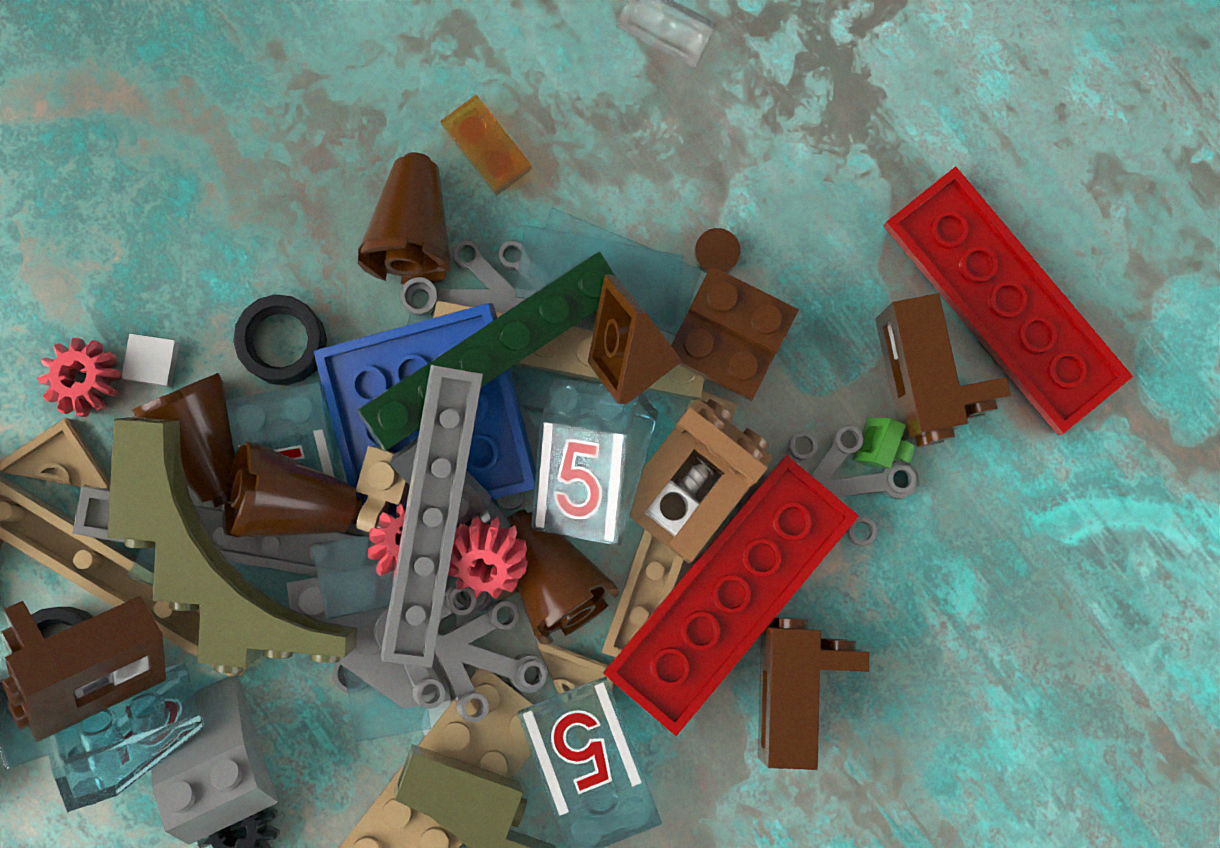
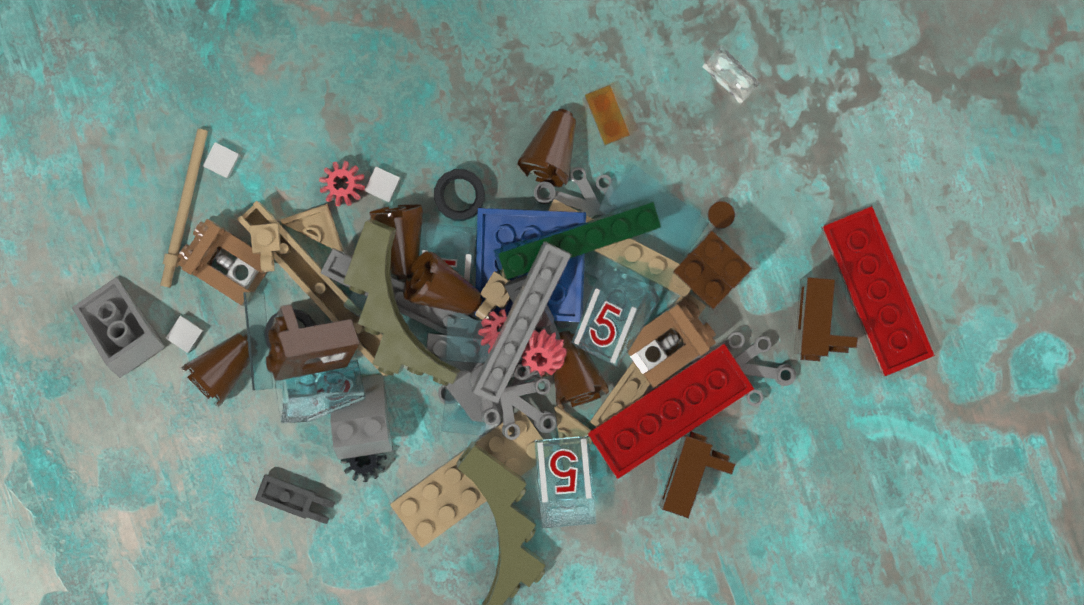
camera: 20 degrees right, 5 degrees up
reddish brown slope [588,274,682,404] -> none
bright green tile [853,417,916,468] -> none

